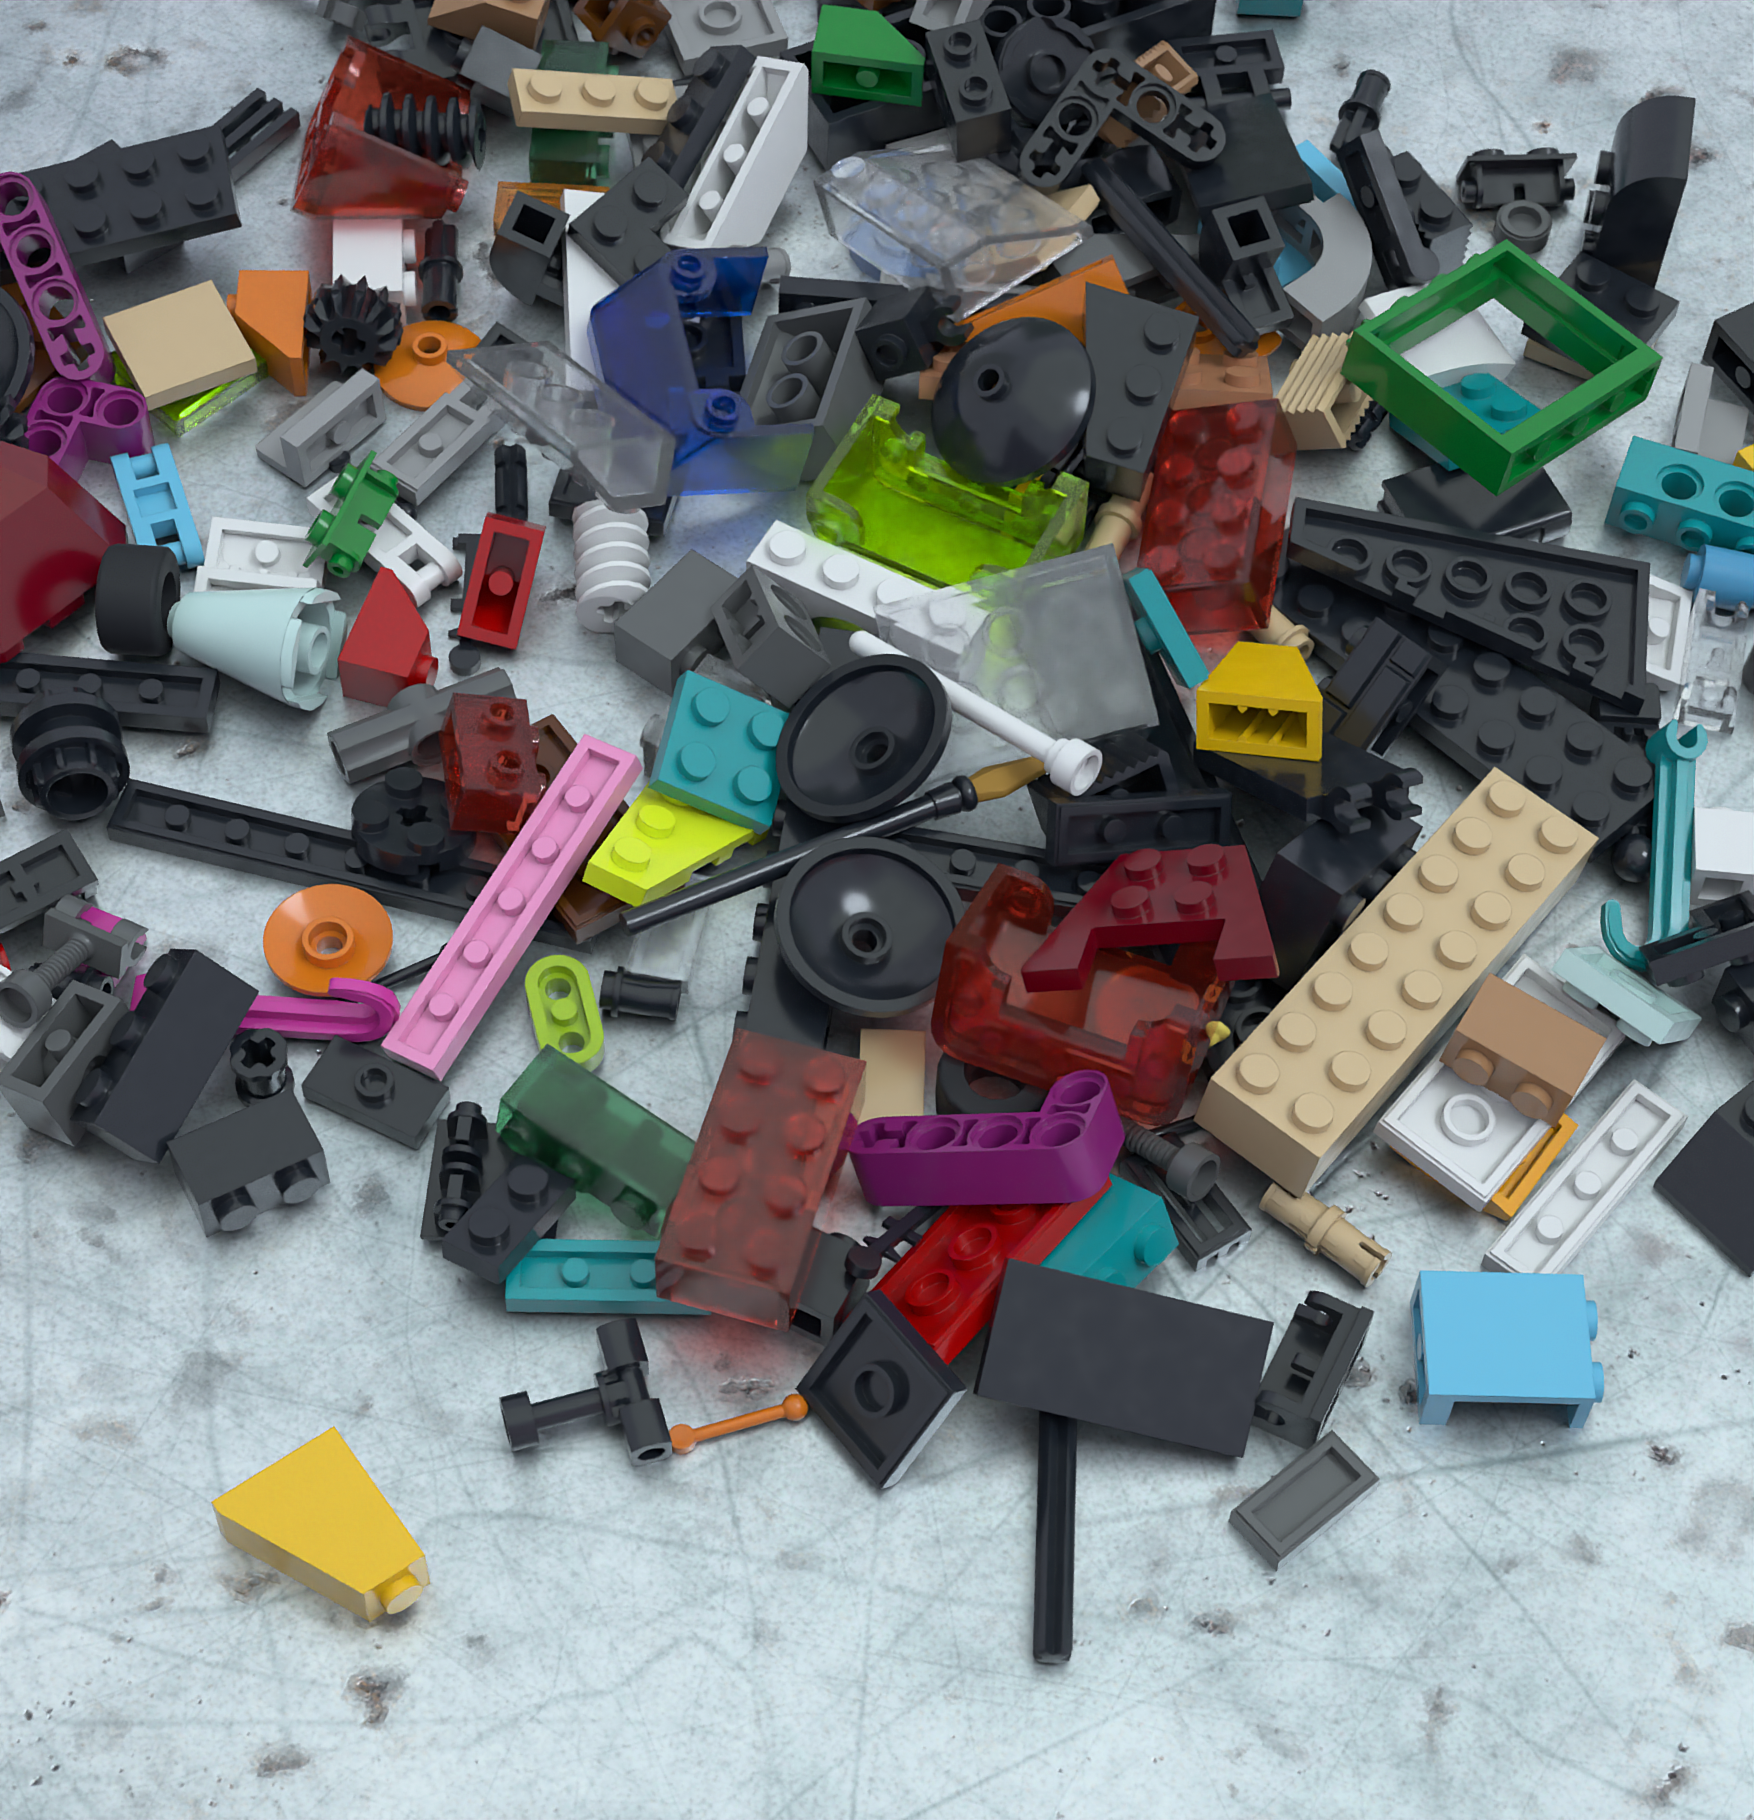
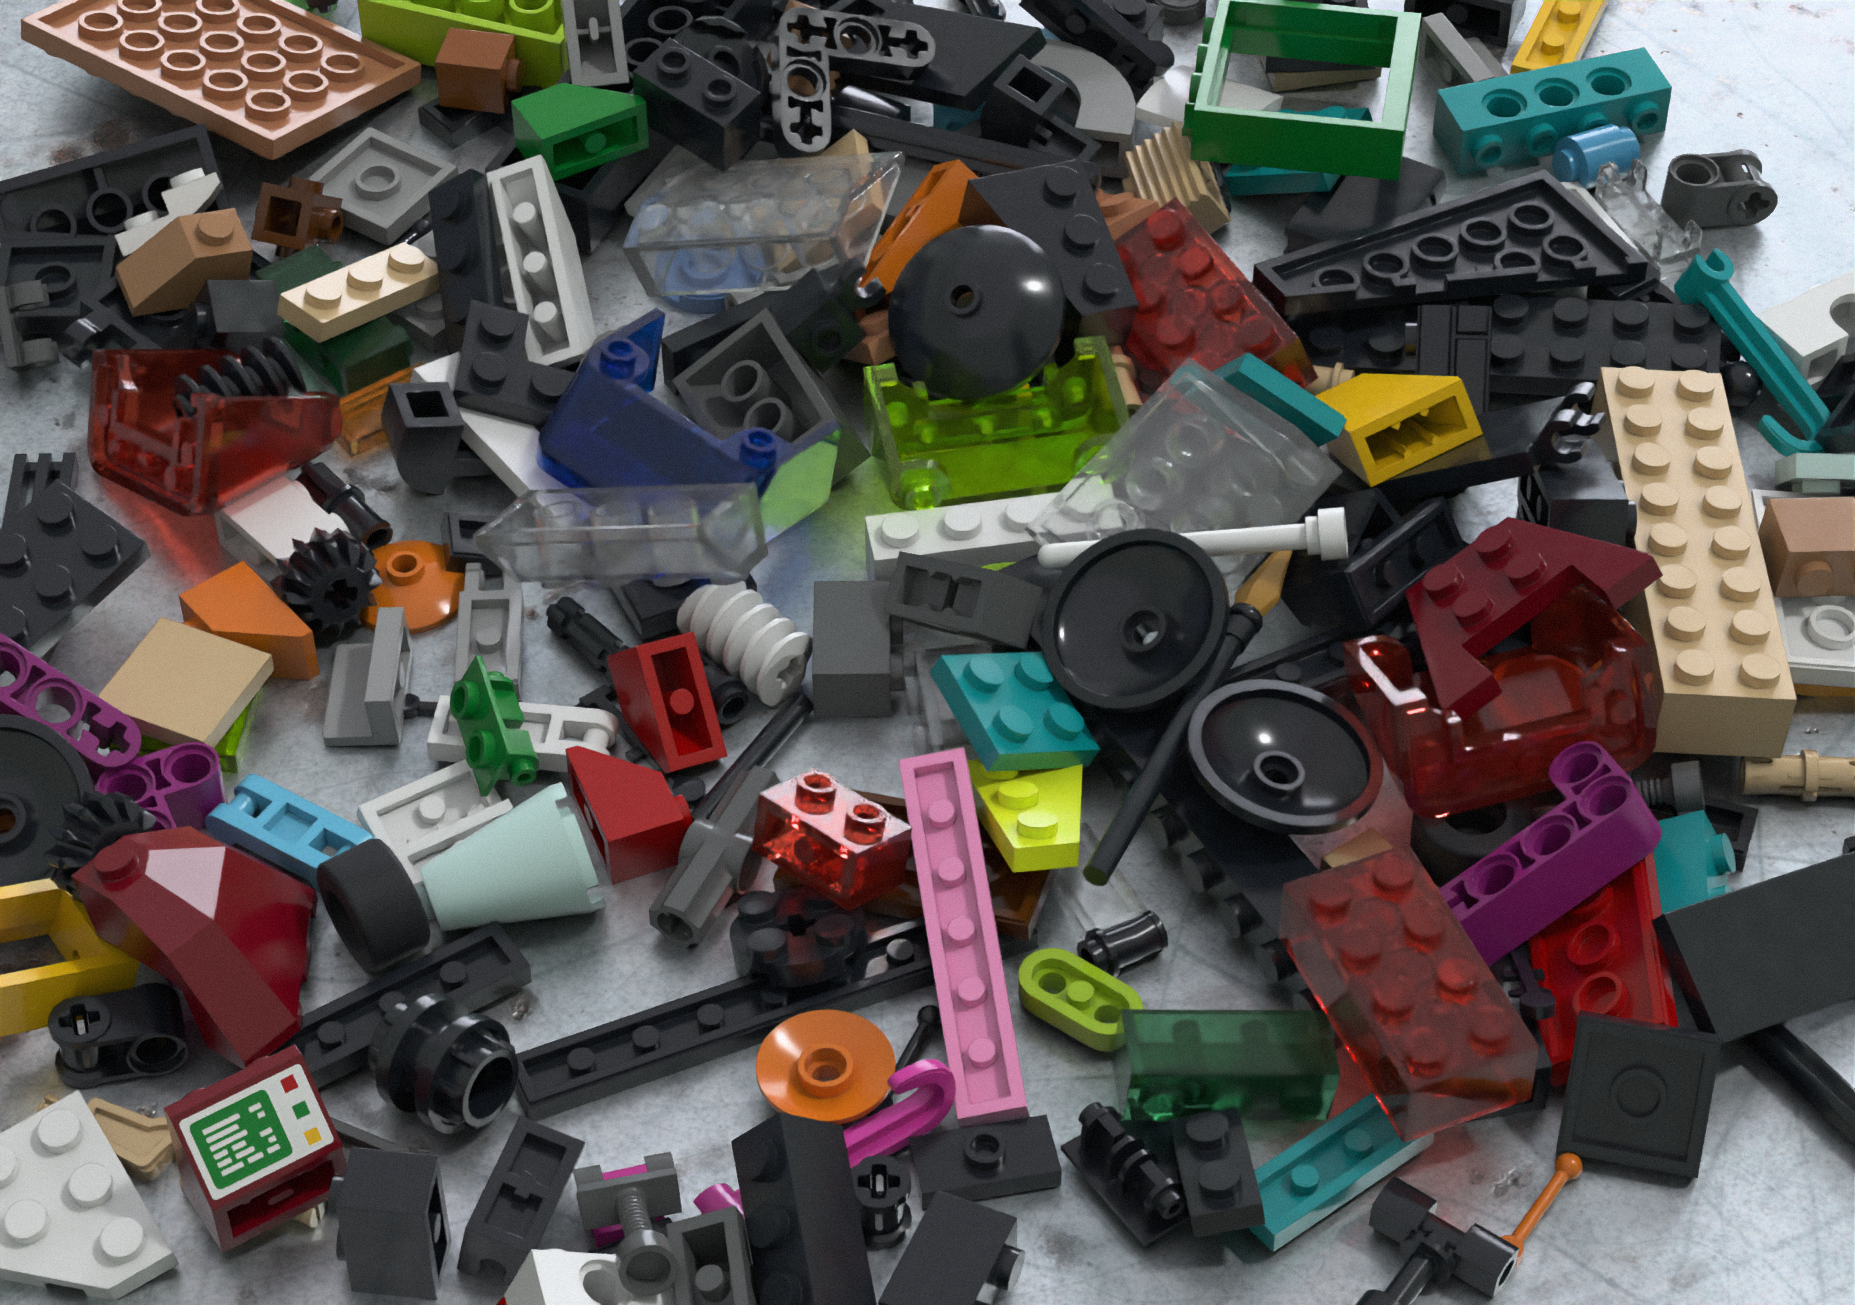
camera: 35 degrees left, 10 degrees down
none -> black bar [691,692,813,821]
none -> black pin [699,650,749,724]

